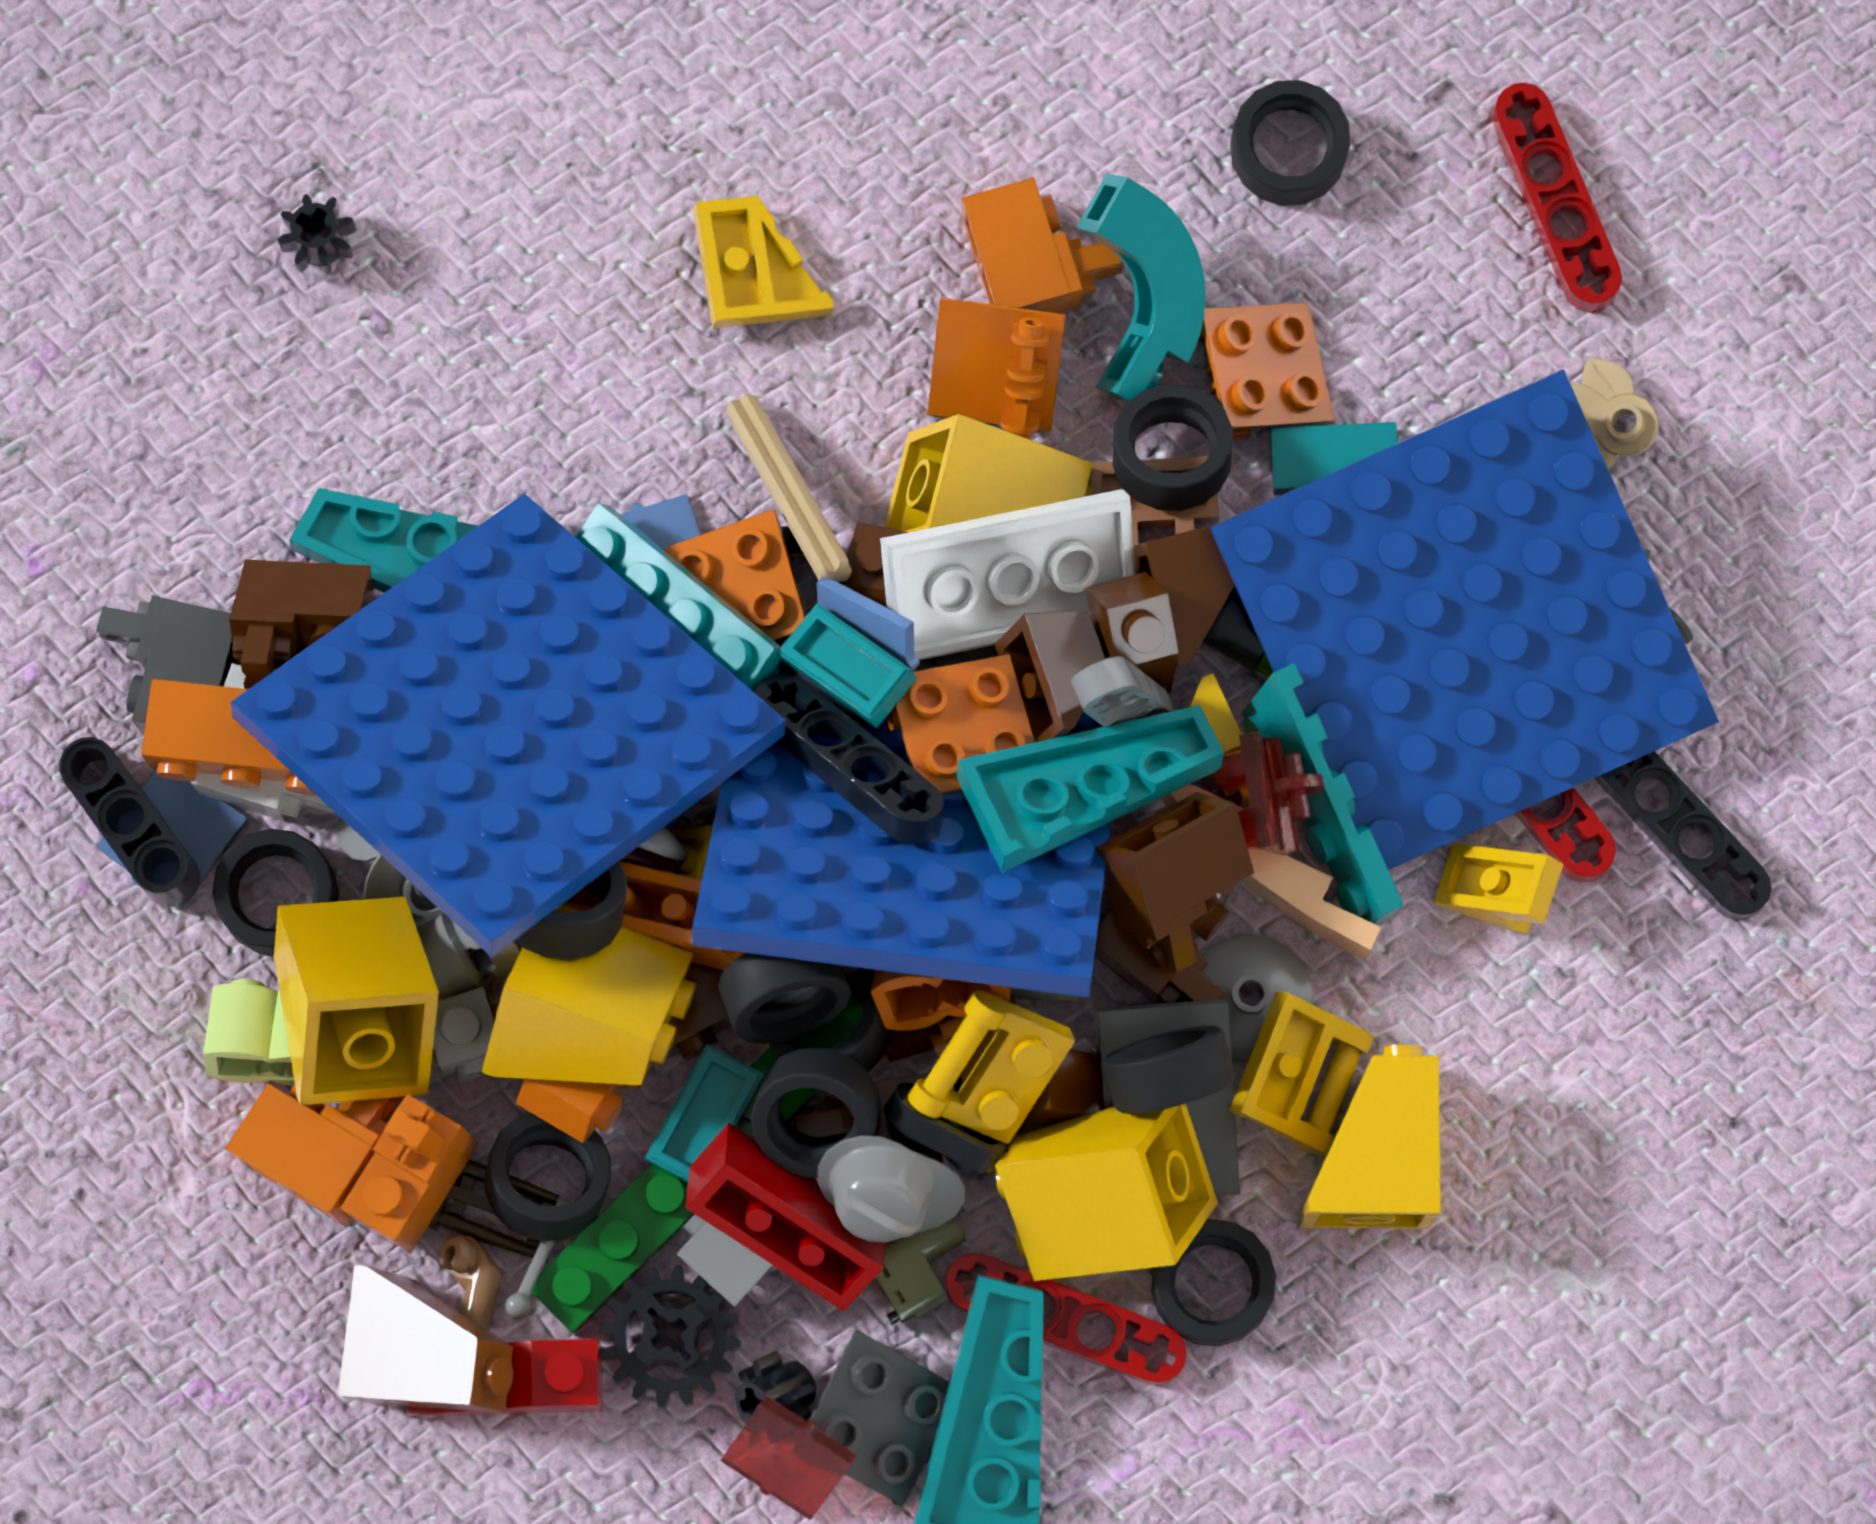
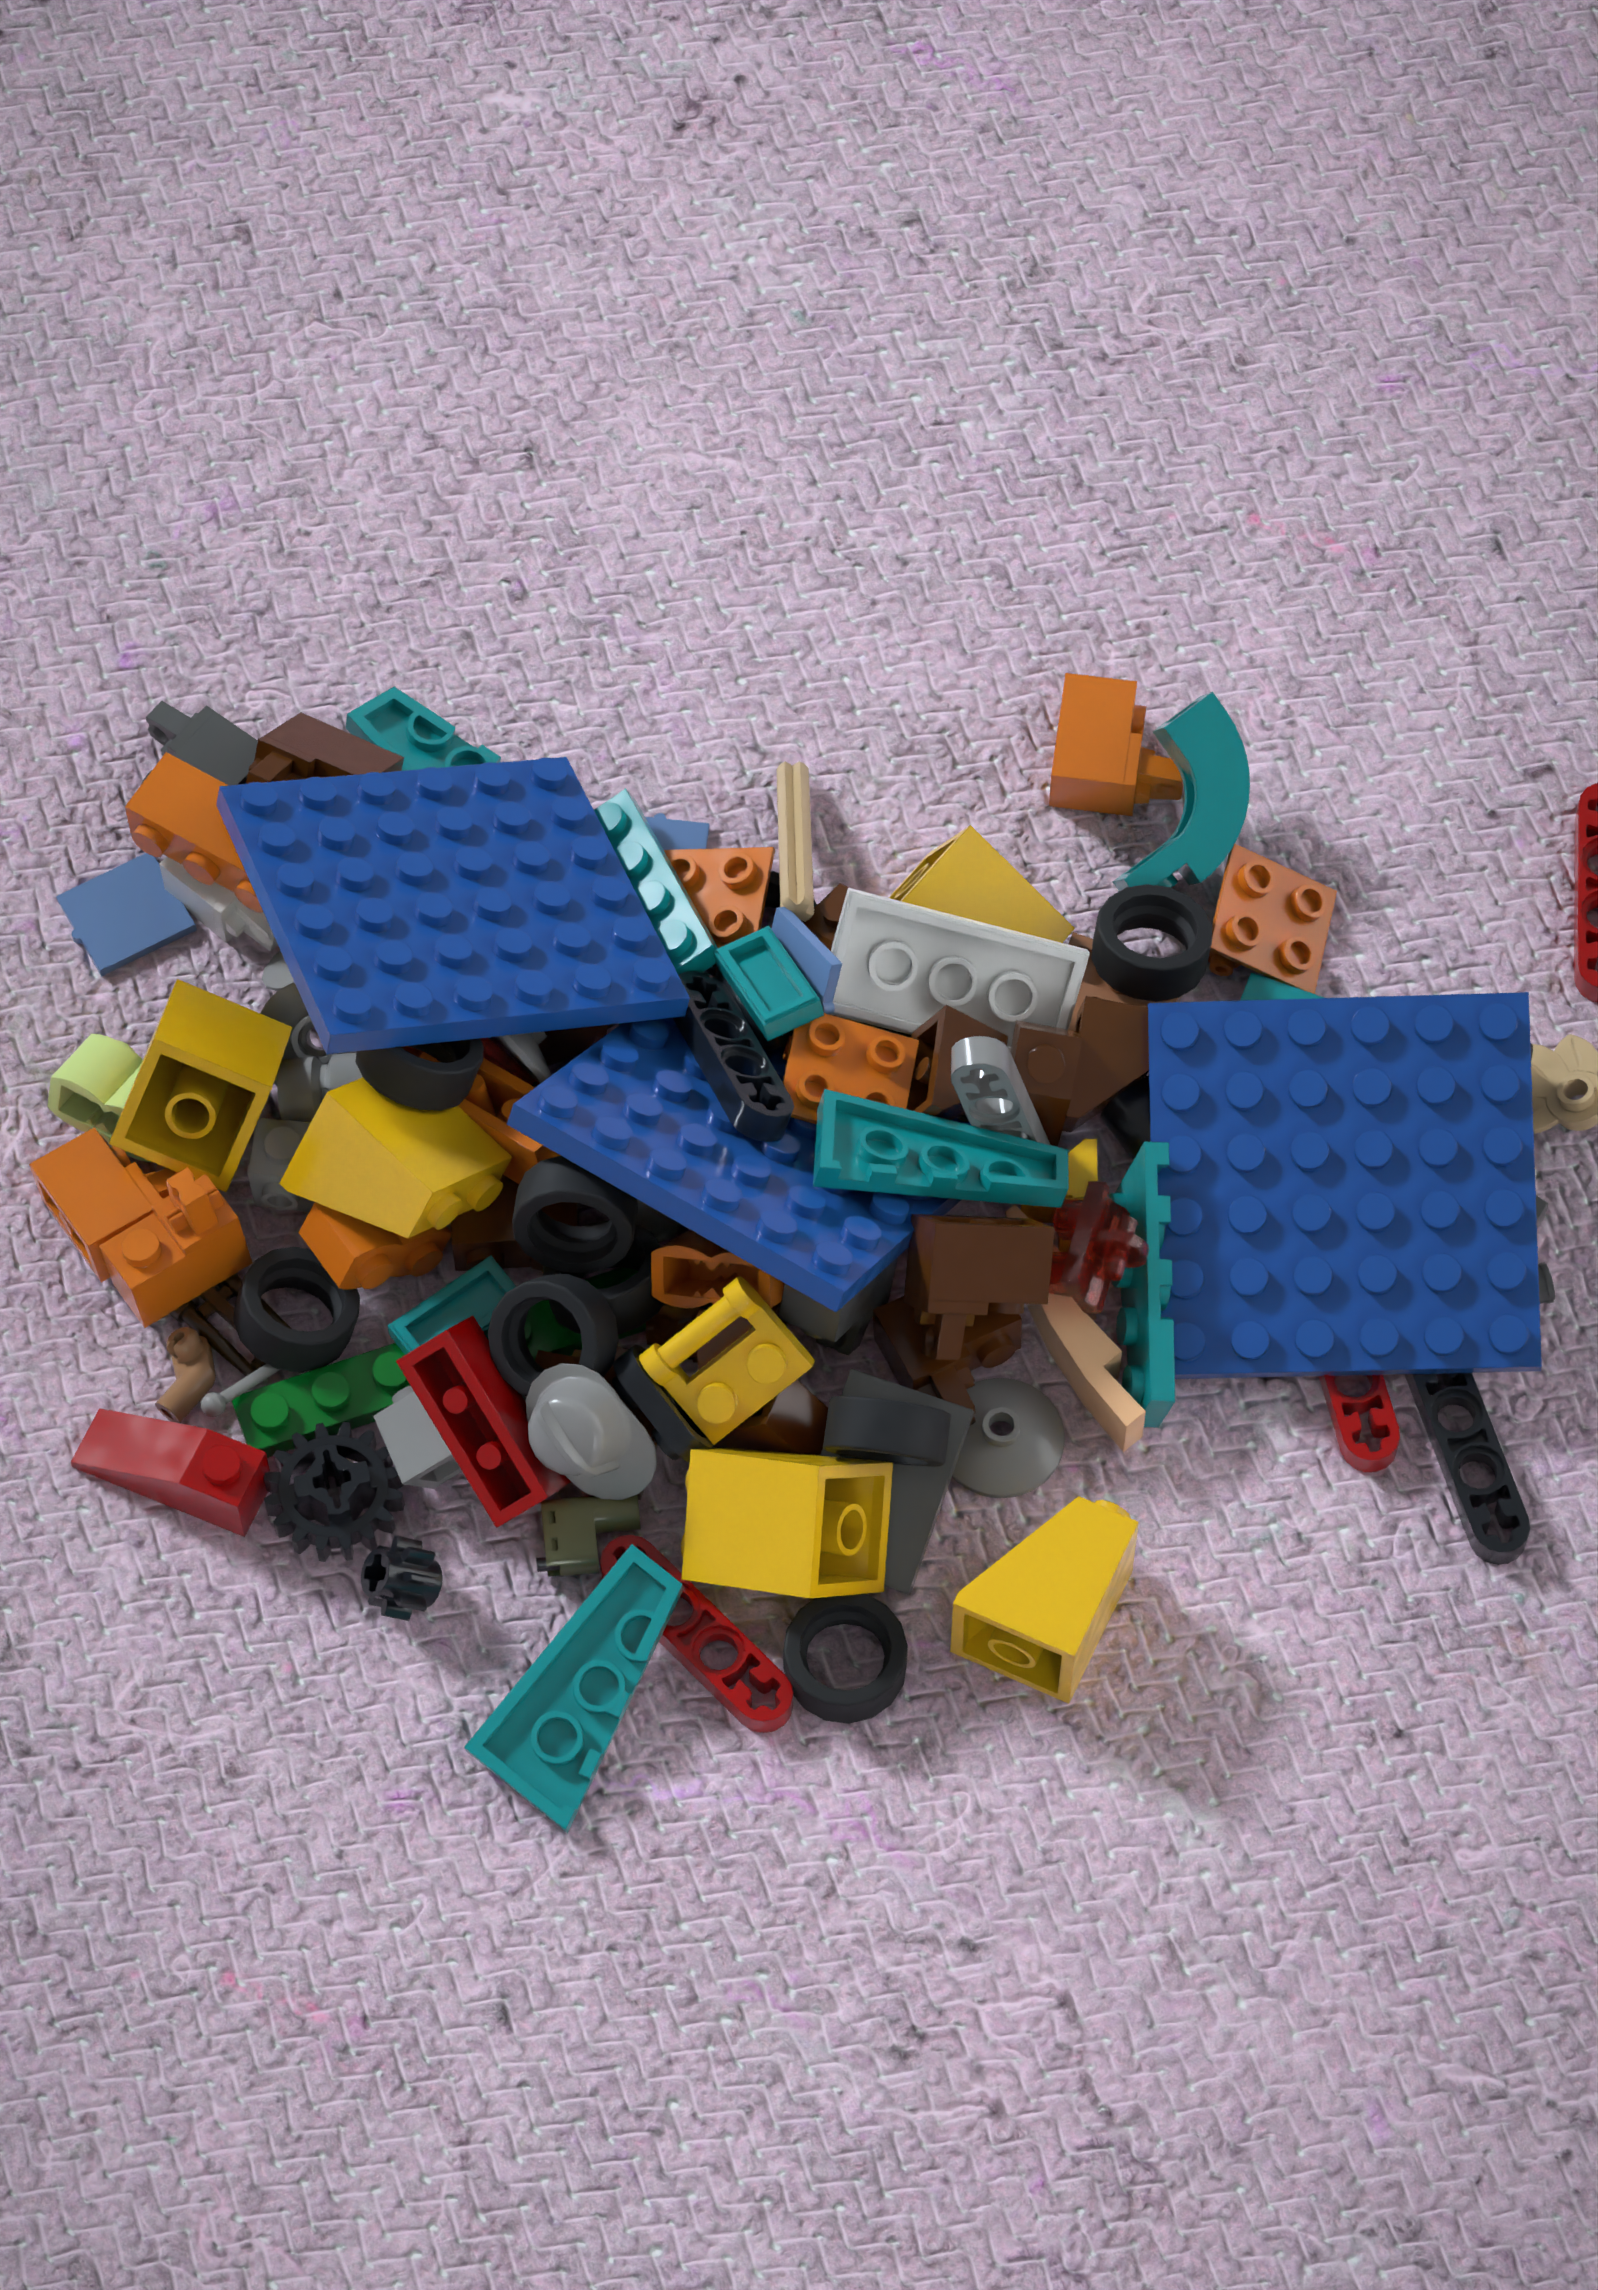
camera: 25 degrees right, 15 degrees down
black beam [59,737,200,907] -> none
black tyre [212,828,339,955] -> none
black gear [277,194,357,275] -> none
slope [338,1265,514,1413] -> none
yellow wing [693,196,834,329] -> none
clear red piece [720,1395,857,1520] -> none
dark grey hinge [795,1330,950,1506] -> none
orange hinge [927,297,1066,440] -> none
yellow plate [1229,992,1375,1157] -> none
black tyre [1230,80,1350,206] -> none
yellow slope [1433,843,1564,934] -> none

